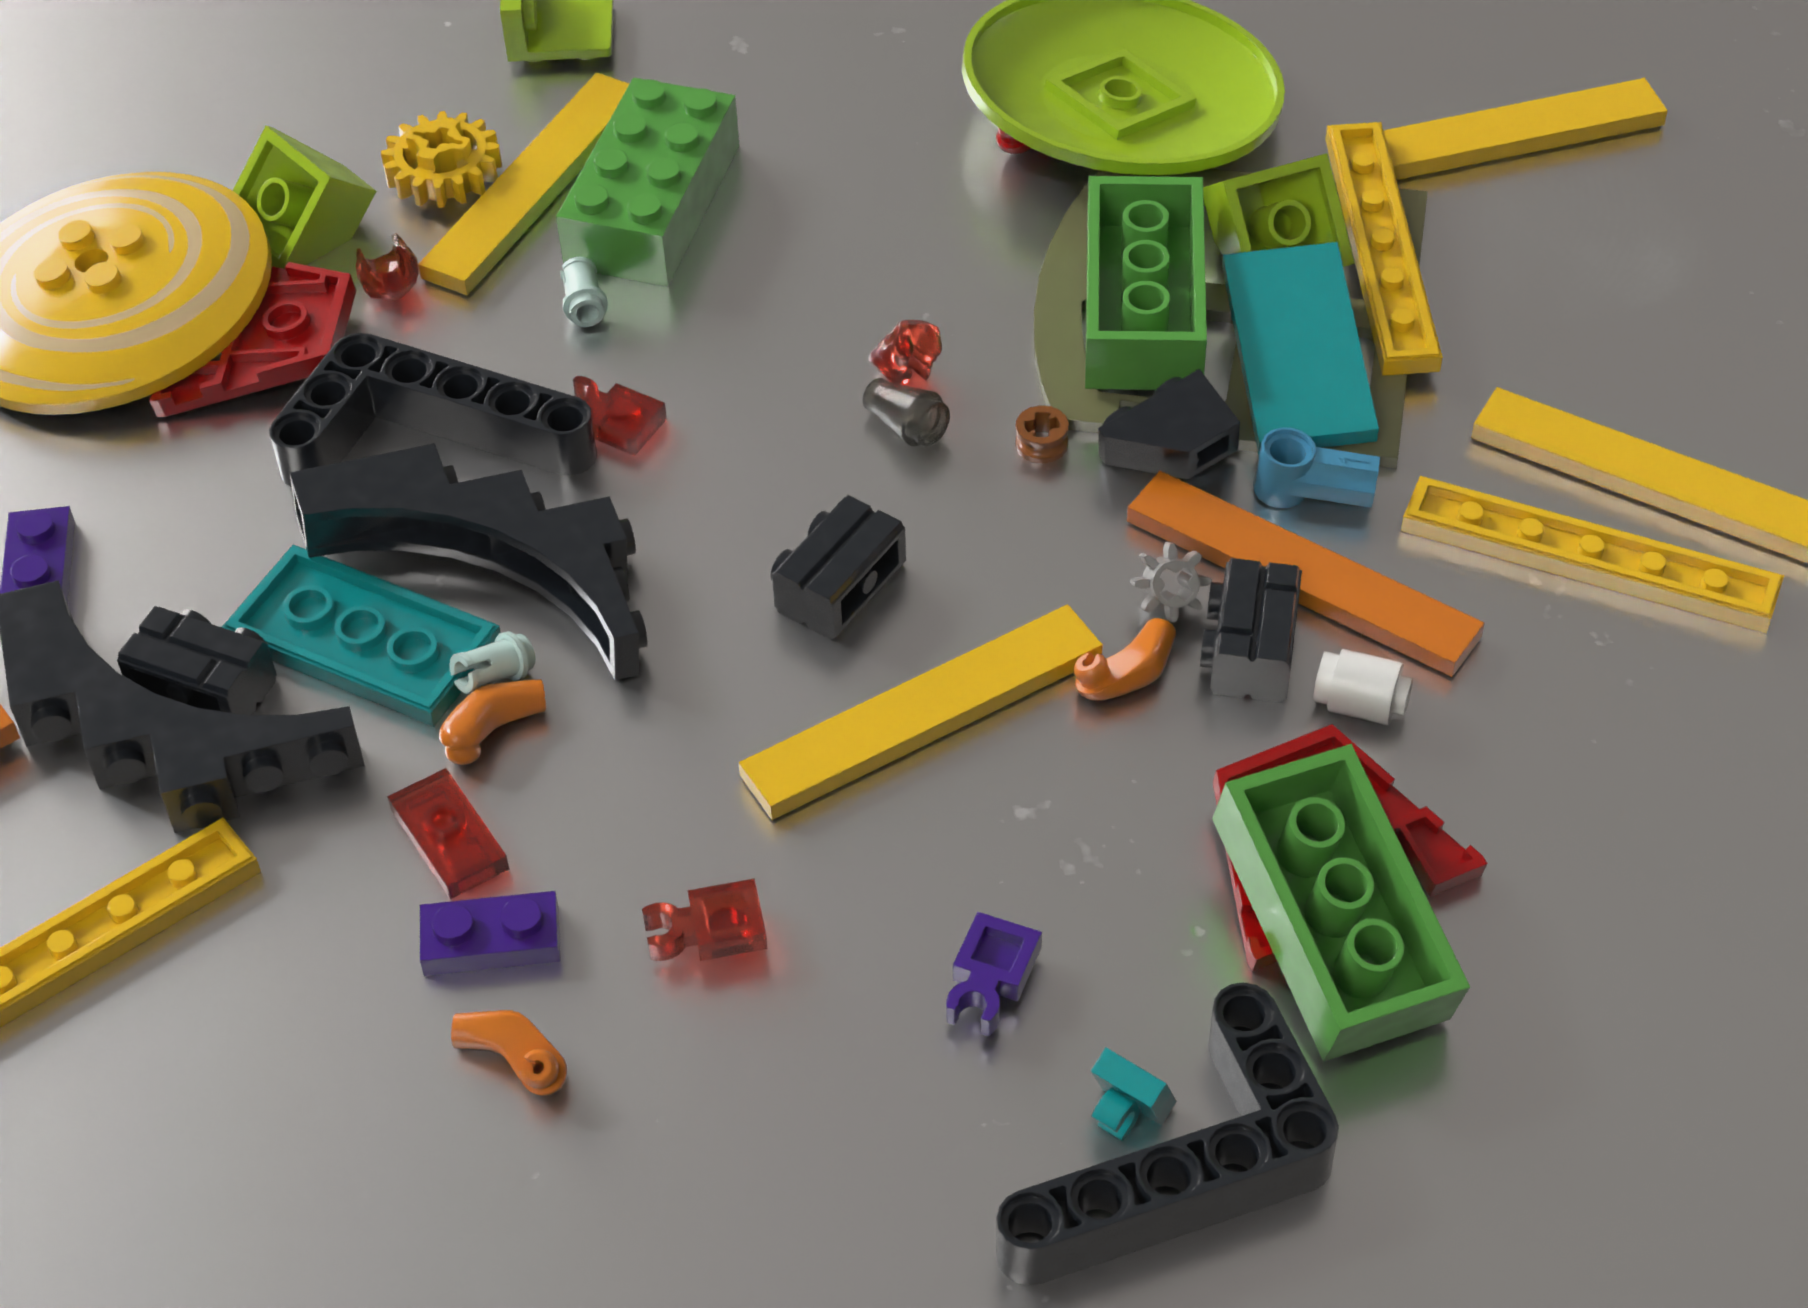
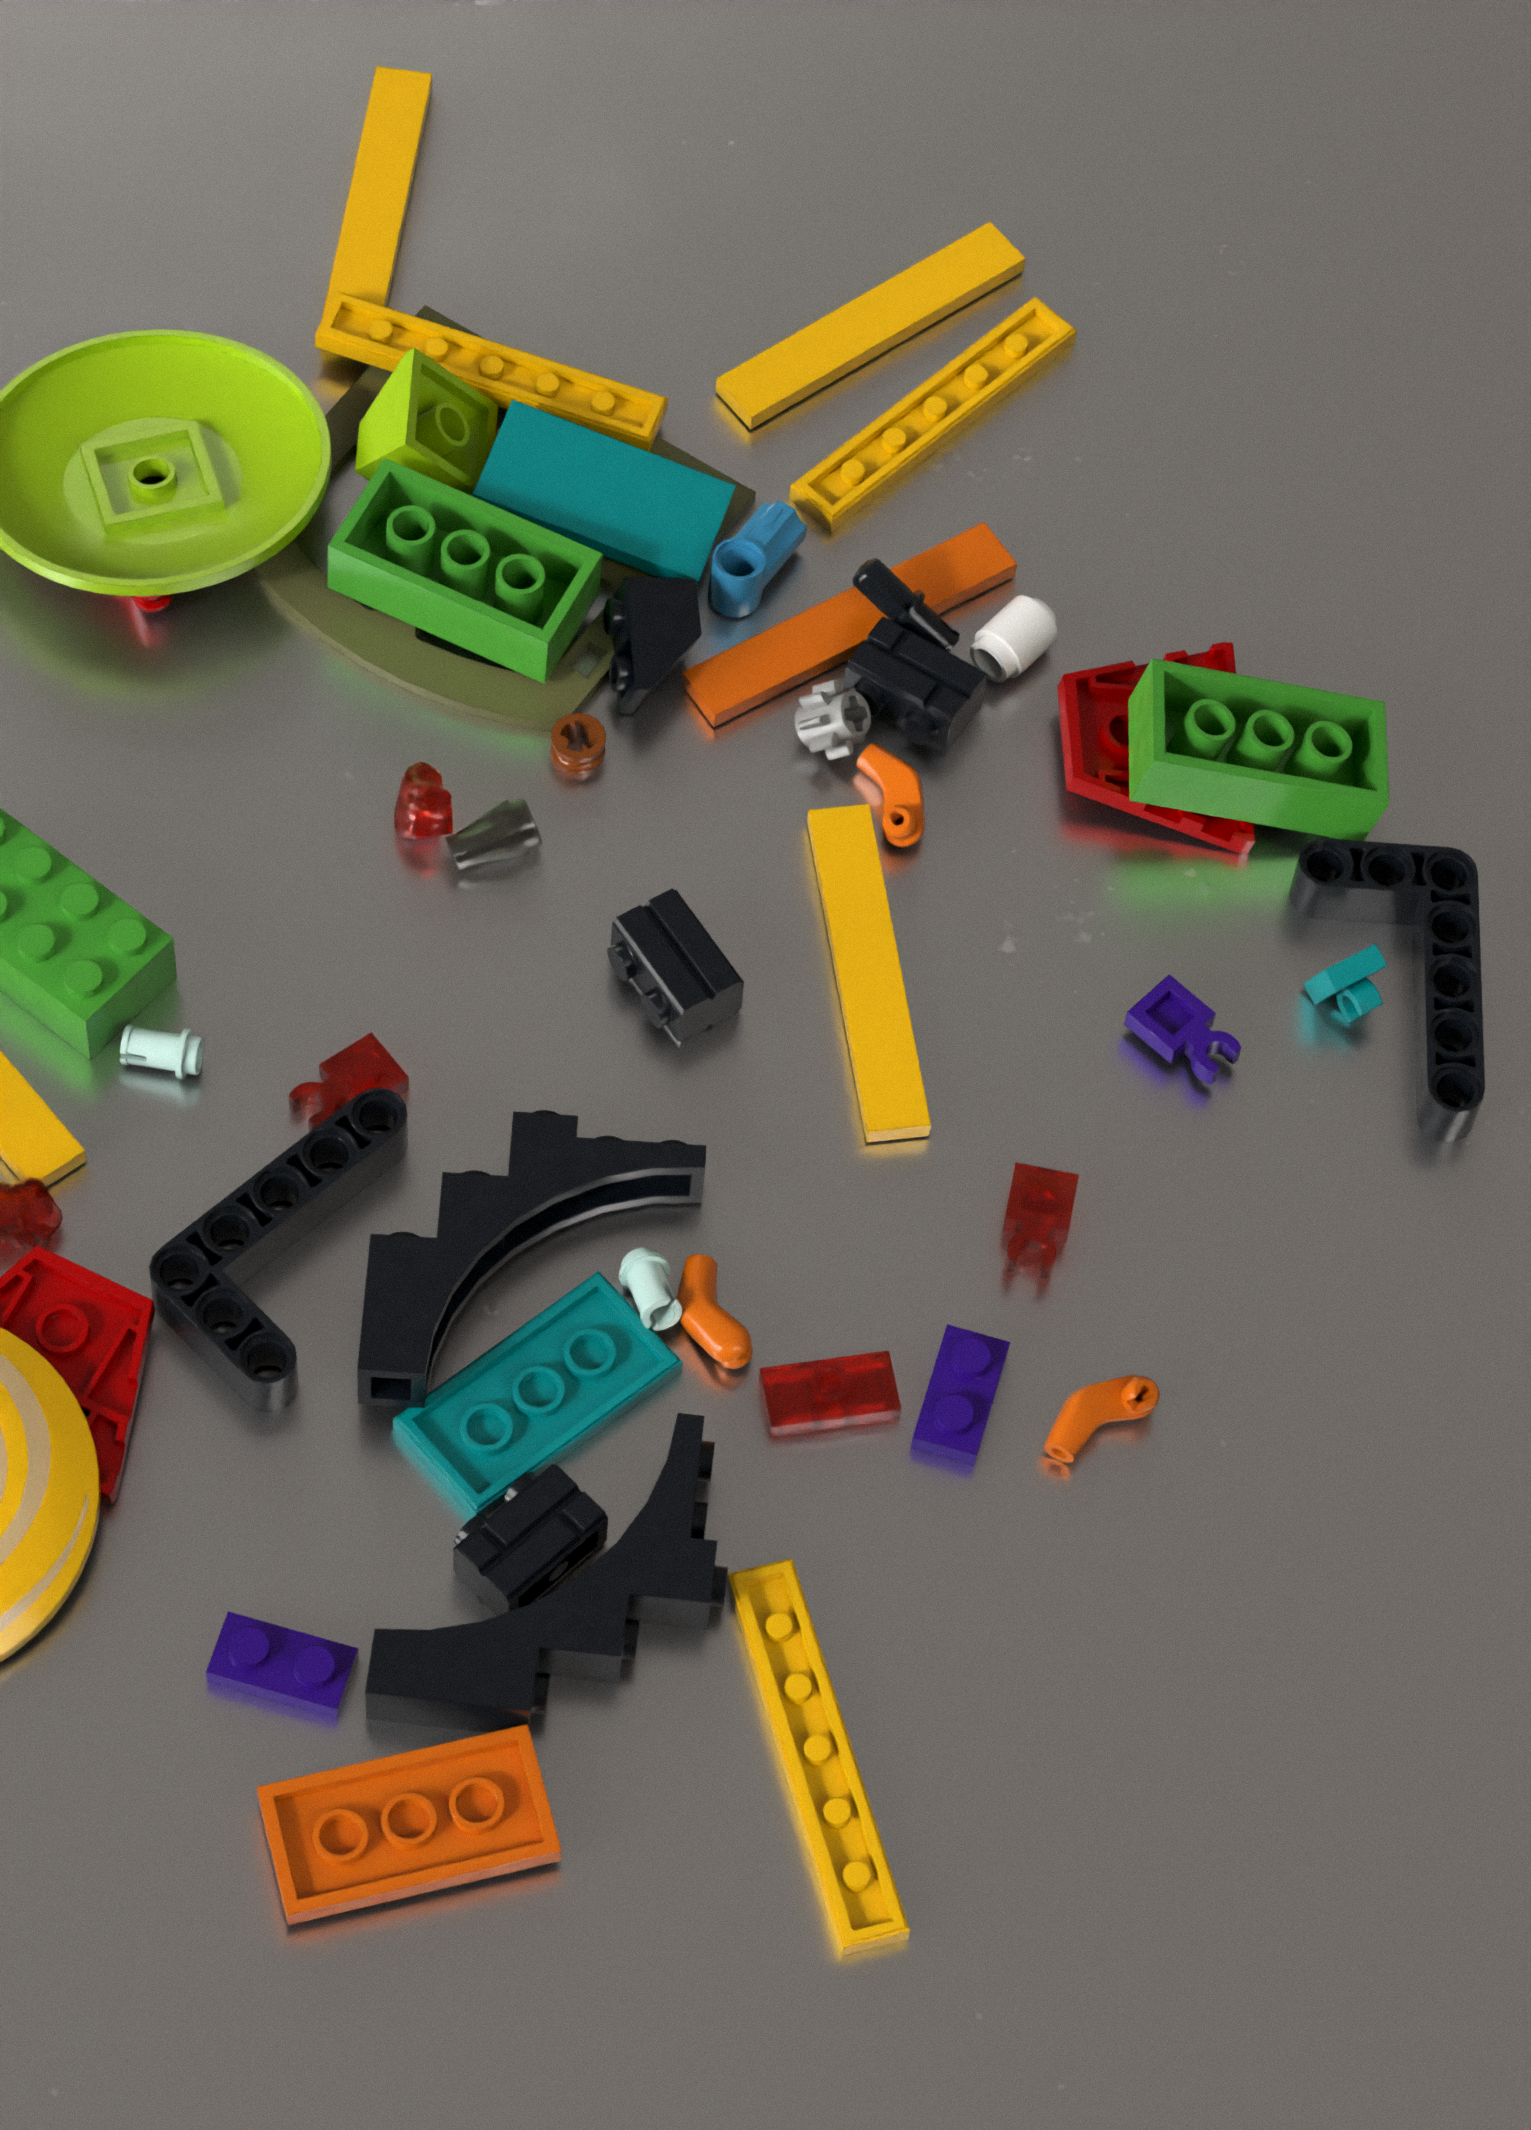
camera: 75 degrees left, 10 degrees up
none -> black axle [852,558,960,652]

